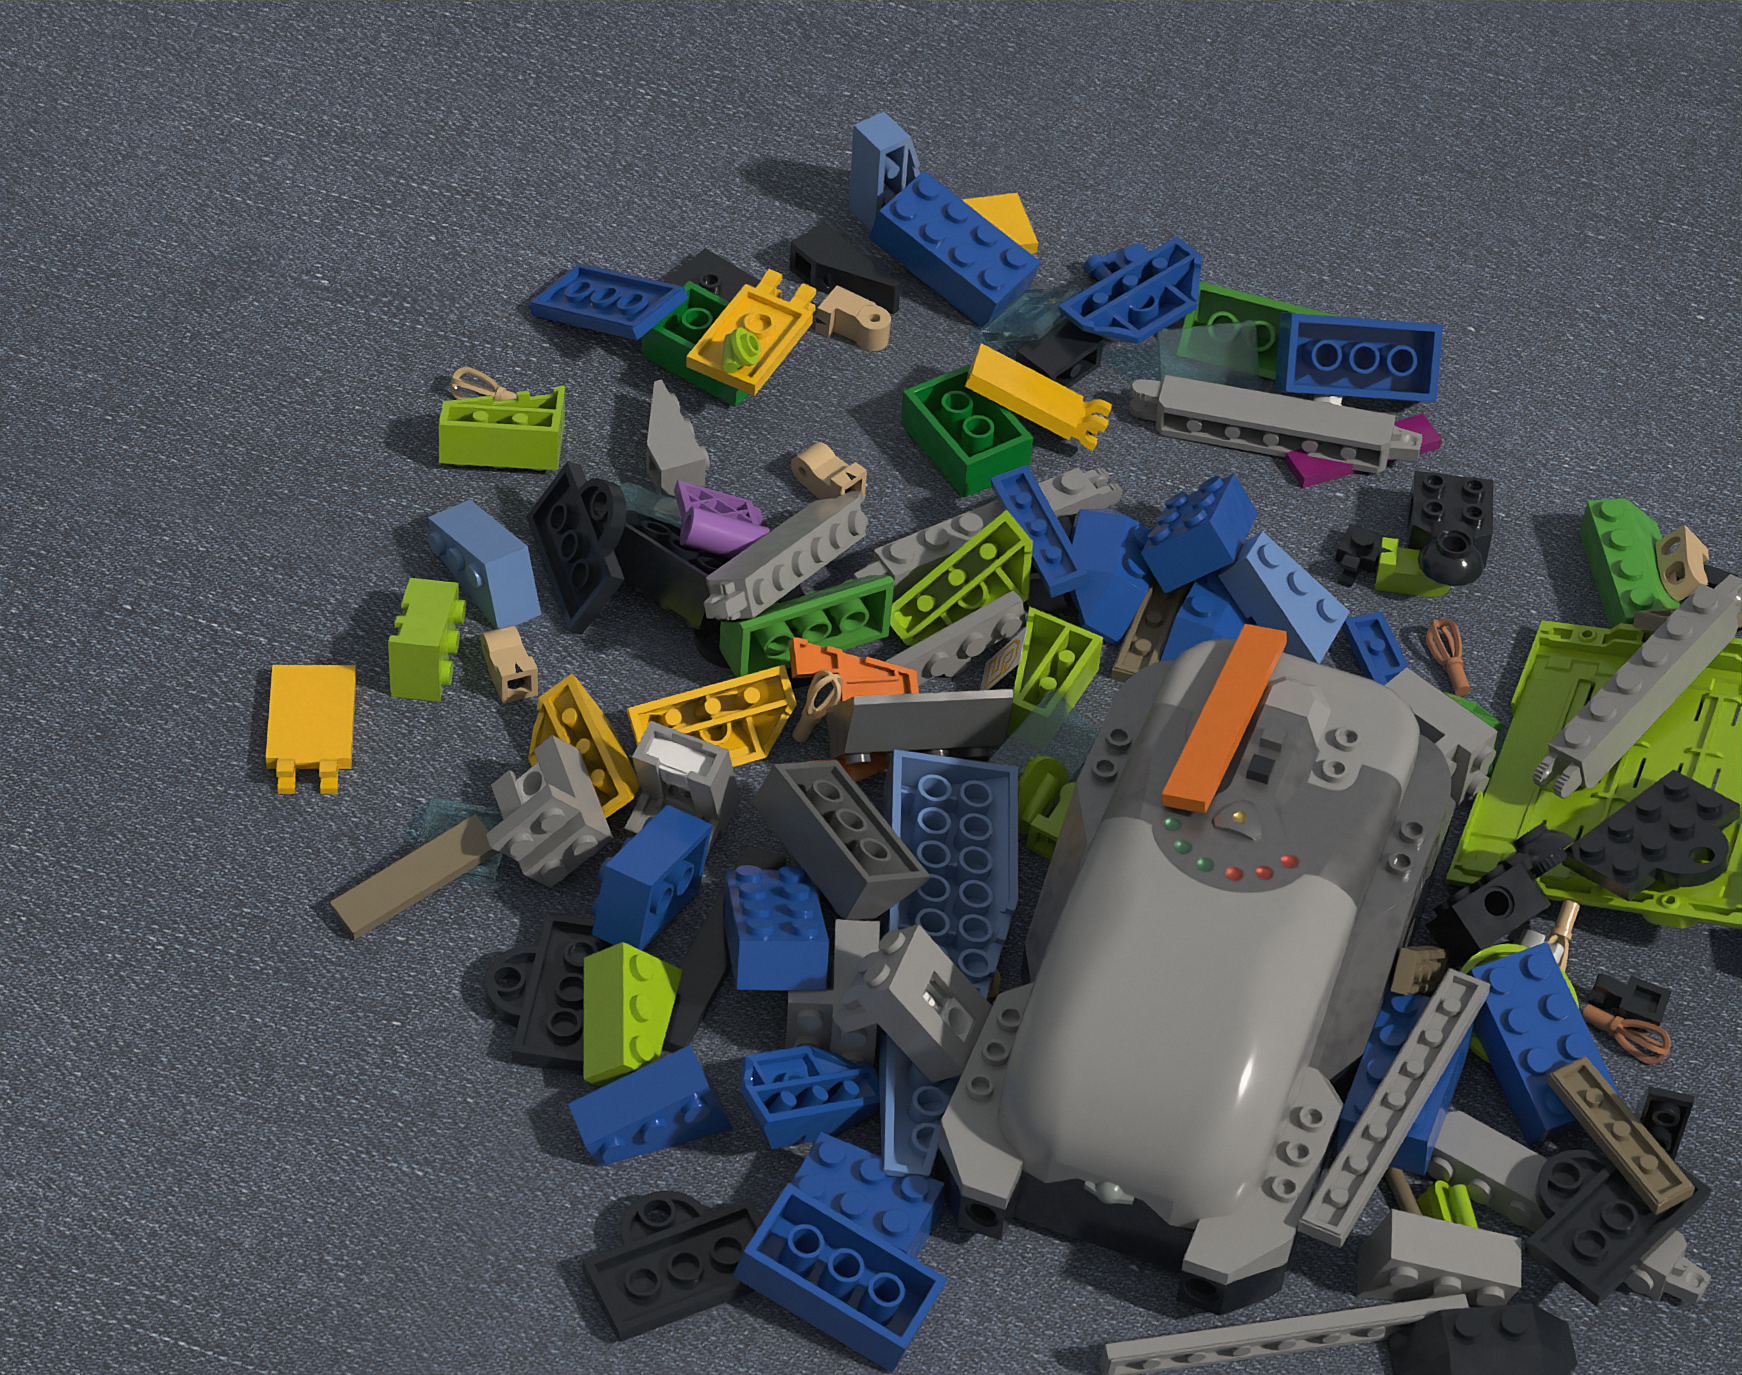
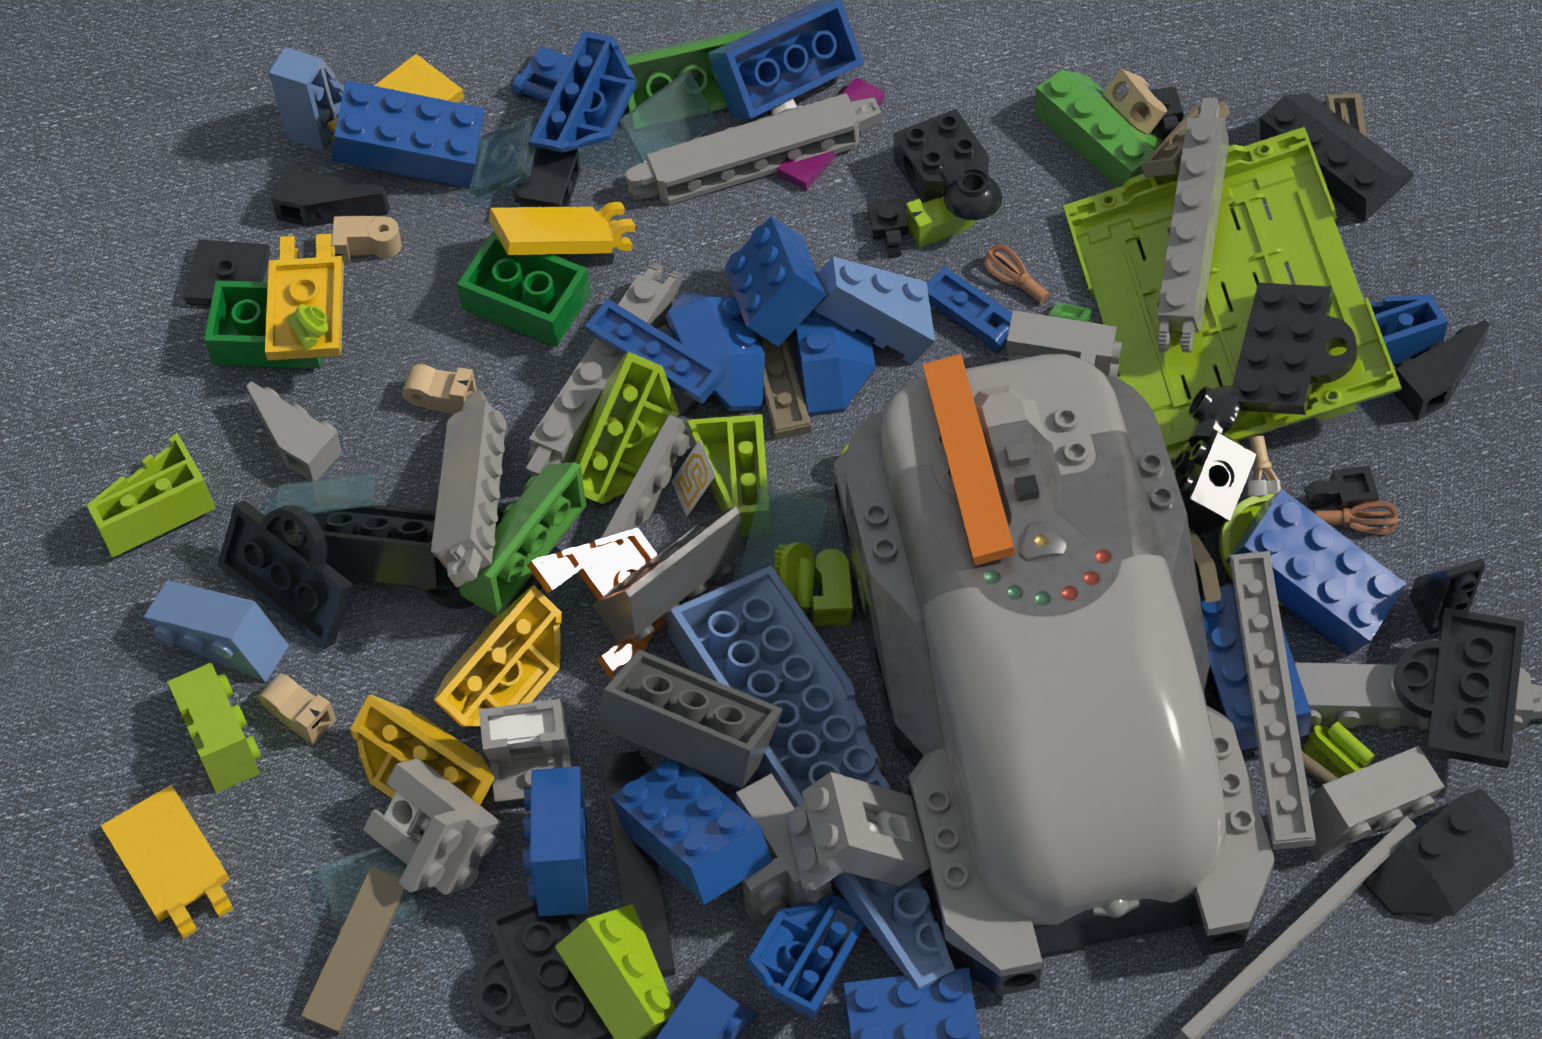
camera: 25 degrees left, 10 degrees up
tan piece [450,367,516,401] -> none
blue tile [528,263,688,340] -> none
medium lavender piece [674,480,770,559] -> none
tan piece [792,670,844,743] -> none
dark tan tile [1547,1056,1695,1215] -> none

